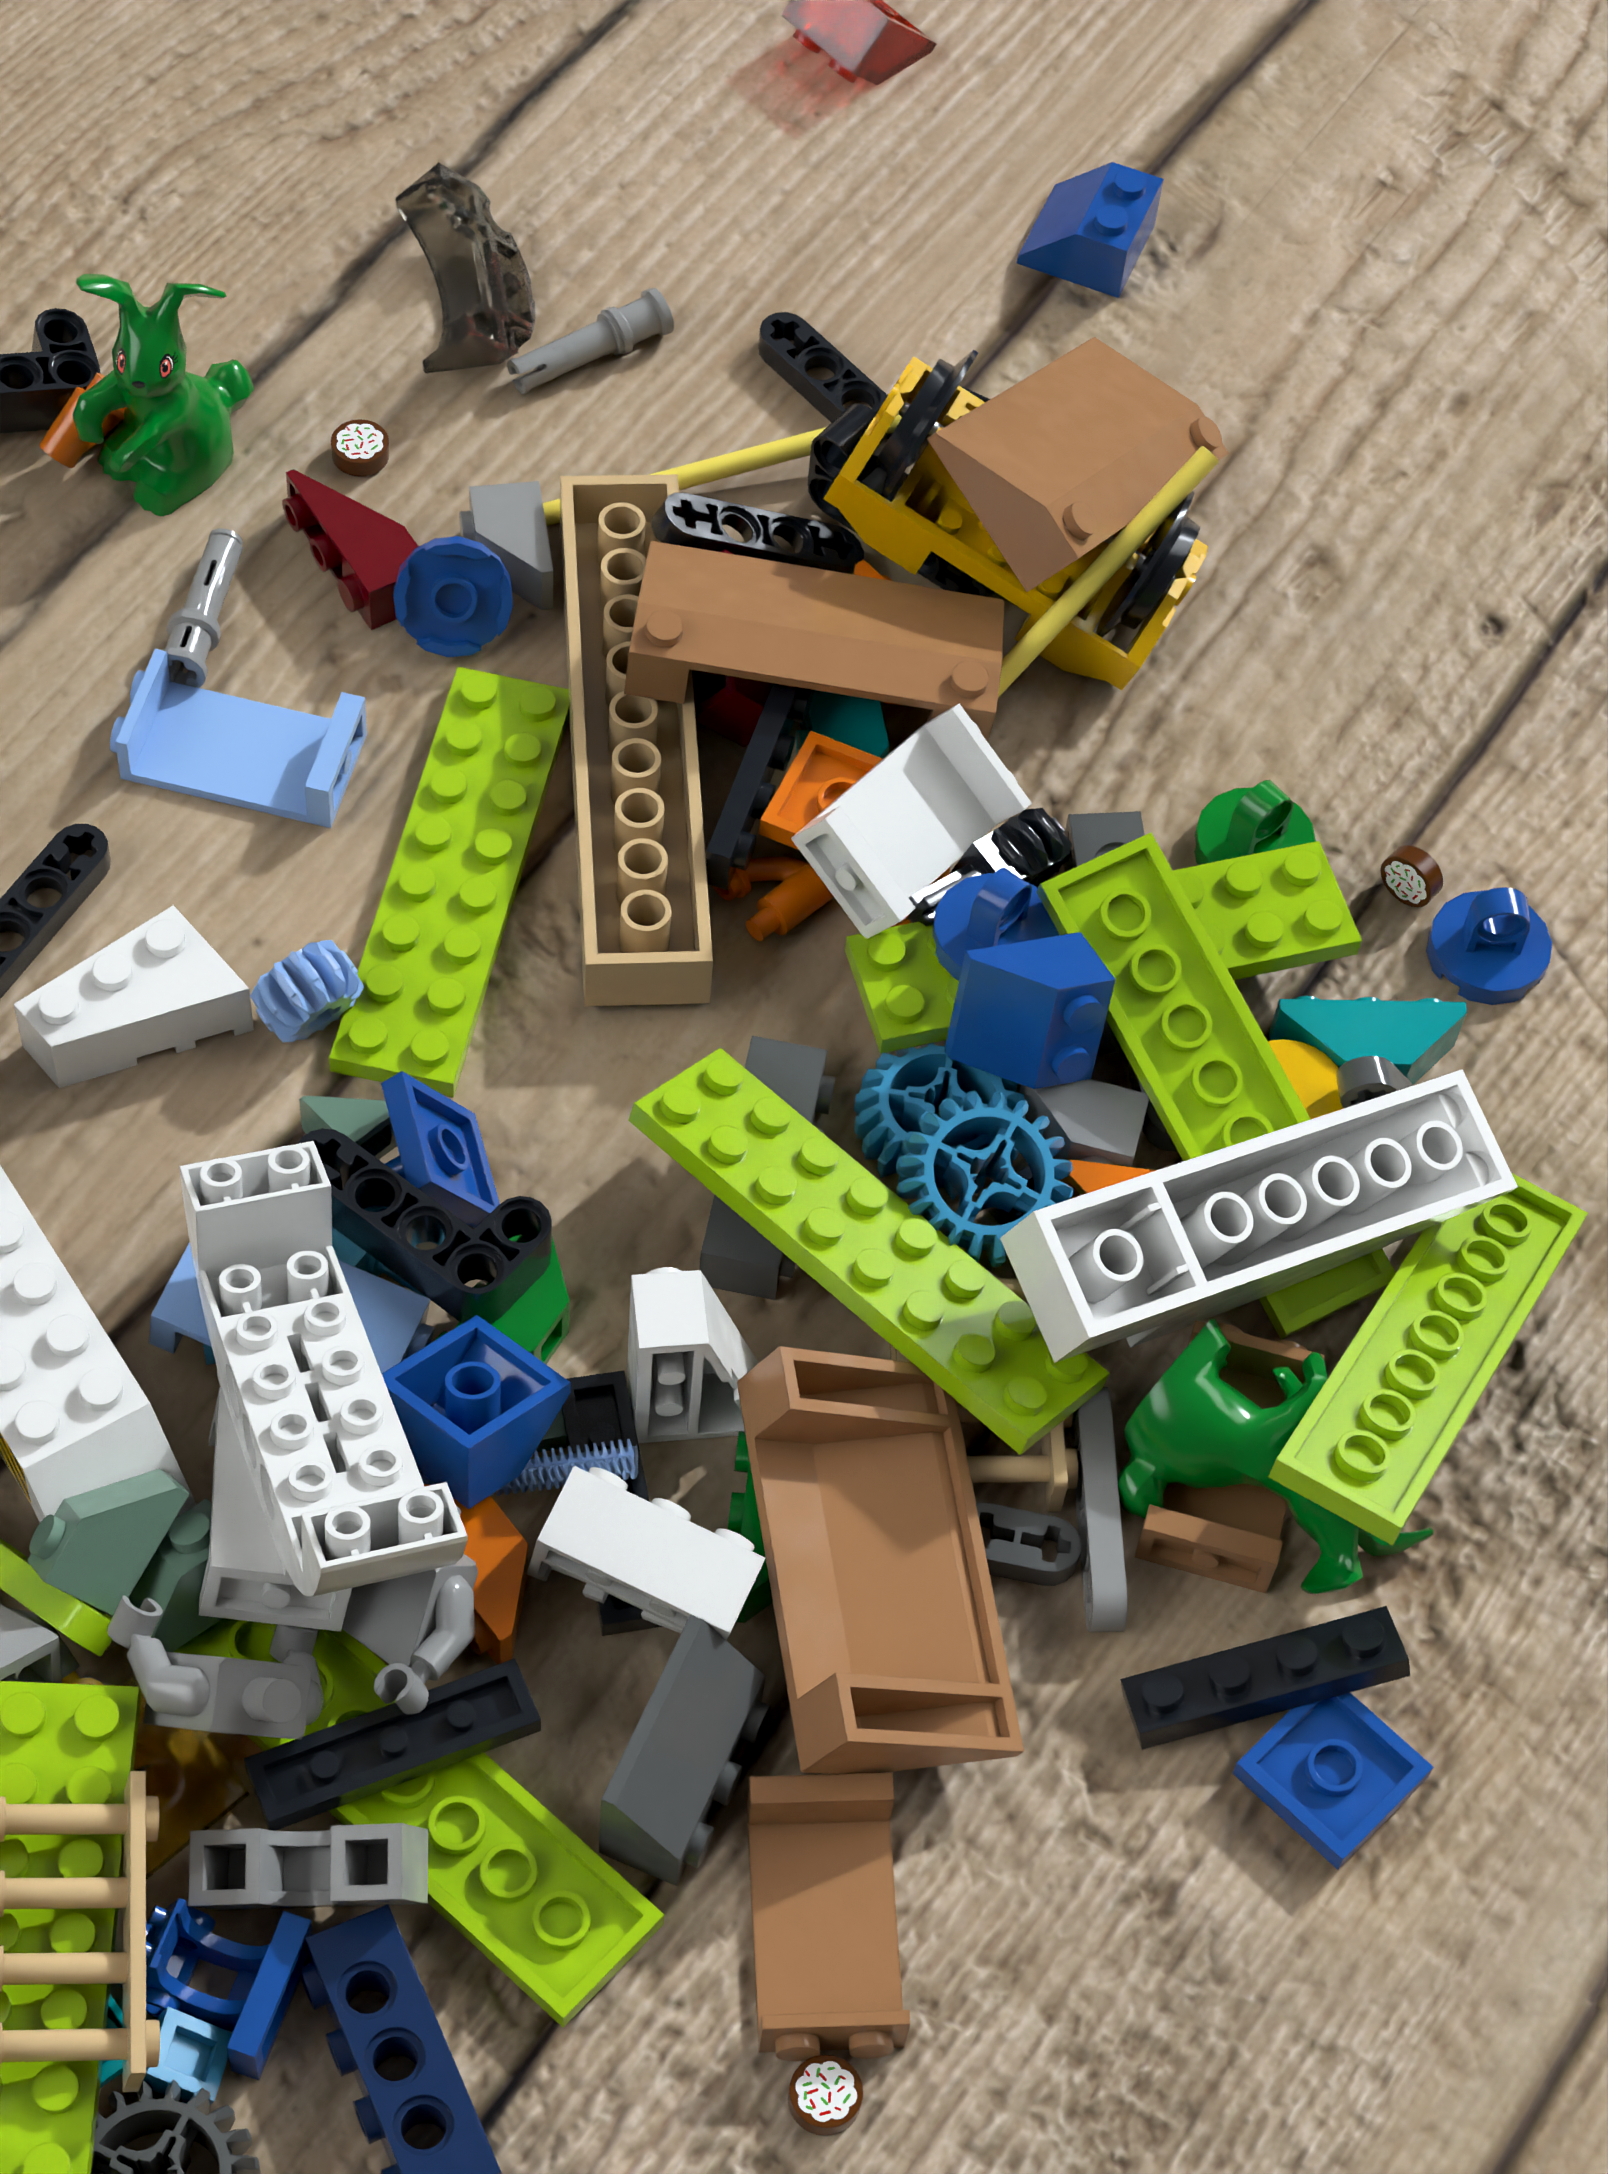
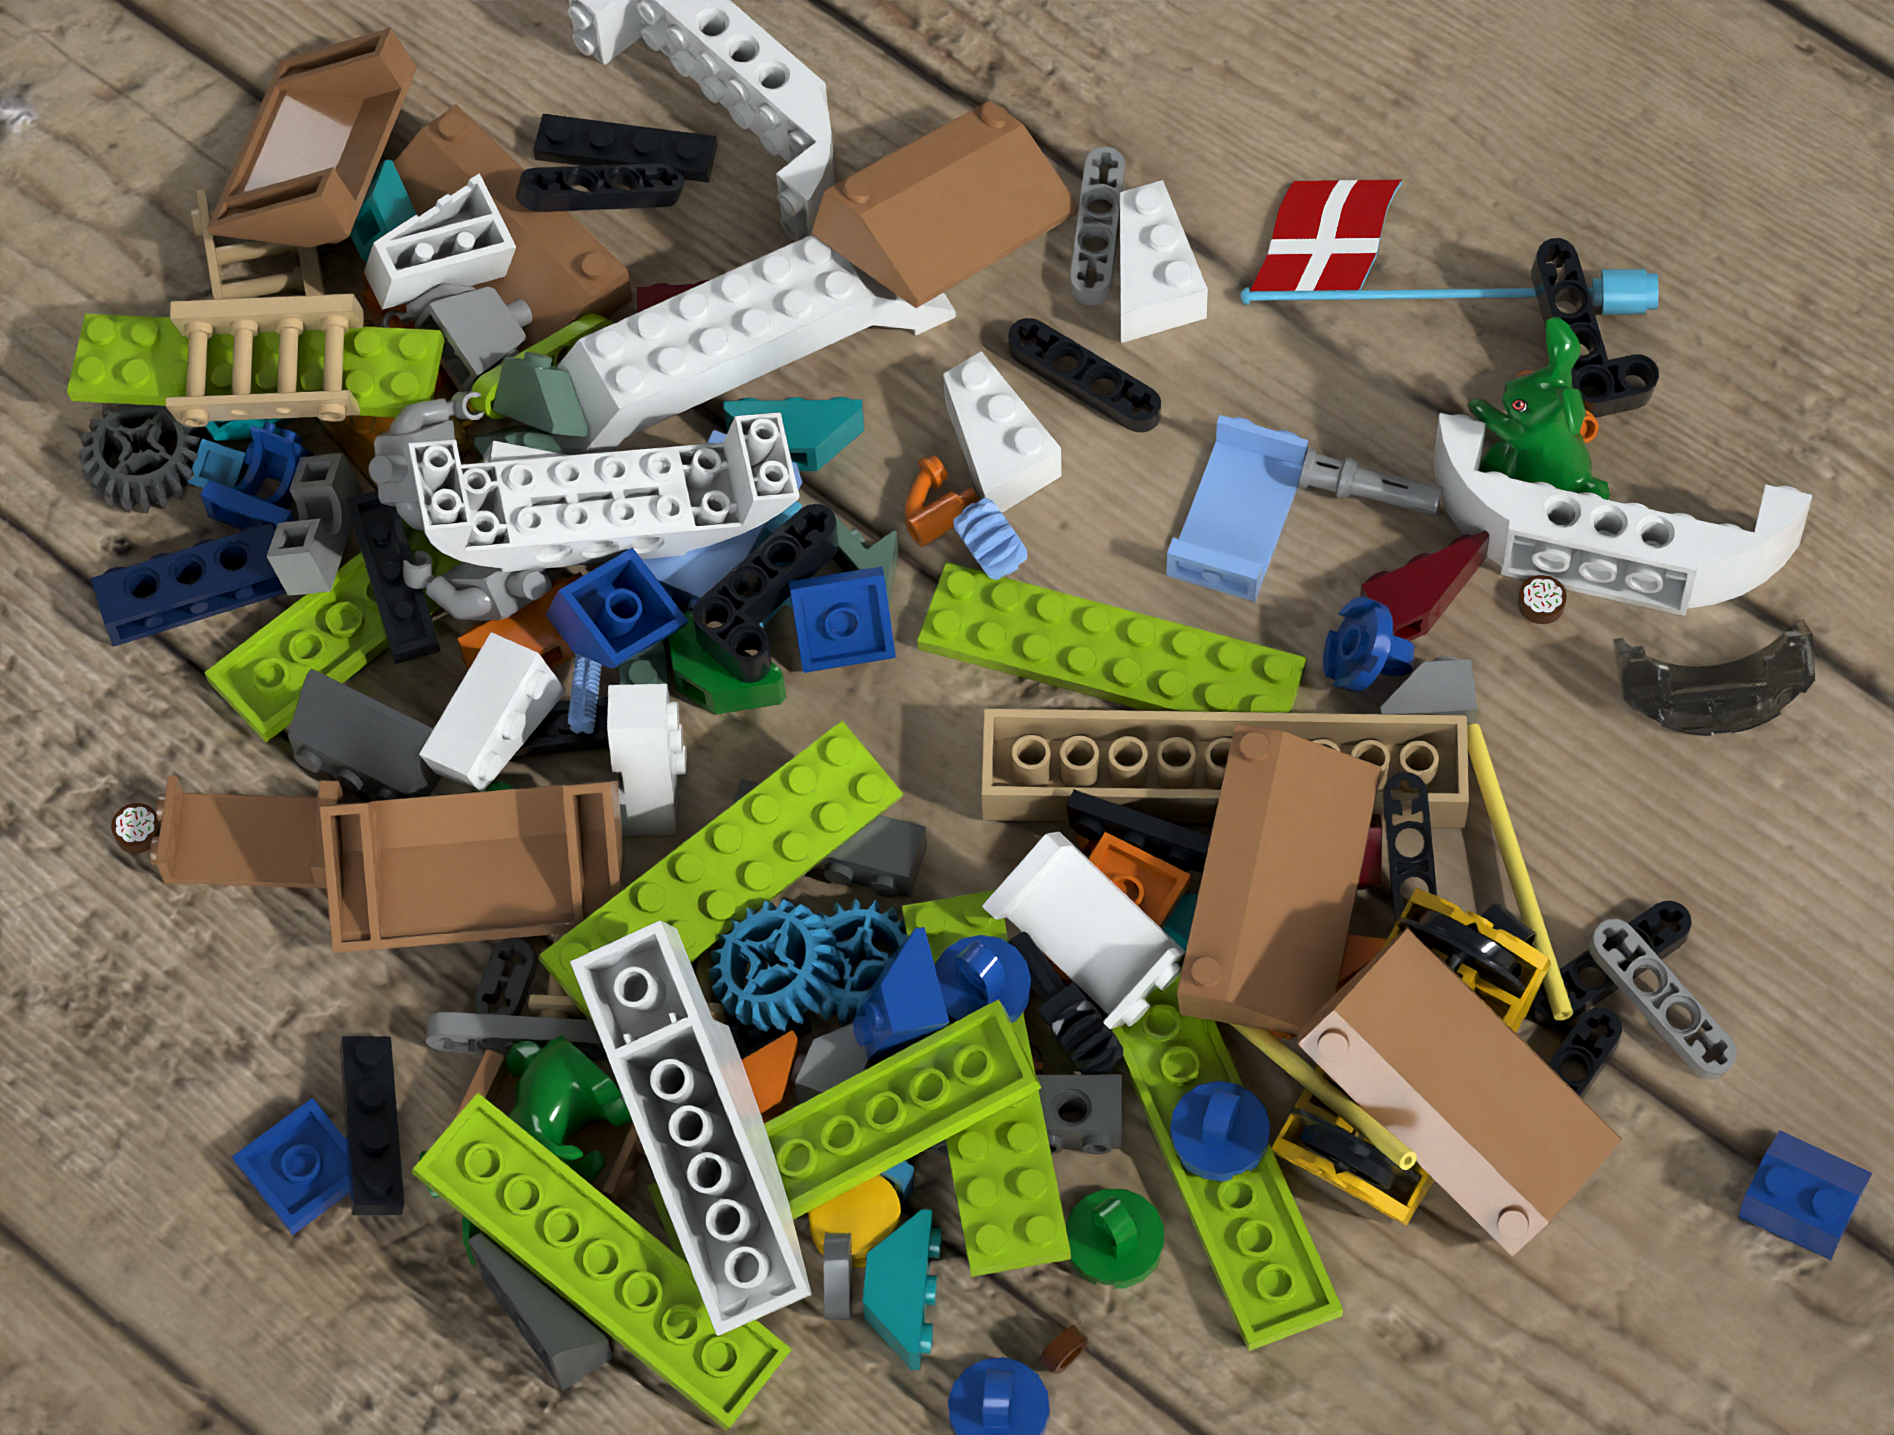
camera: 105 degrees right, 5 degrees up
light grey pin [507,288,674,394] -> none
none -> dark grey slope [468,1233,613,1392]
none -> teal slope [724,397,864,471]
none -> orange plant [905,455,980,548]
none -> lime plate [1098,966,1343,1352]
none -> blue tile [1170,1081,1270,1181]
none -> white slope [1433,413,1812,616]
none -> light grey beam [1588,919,1737,1079]

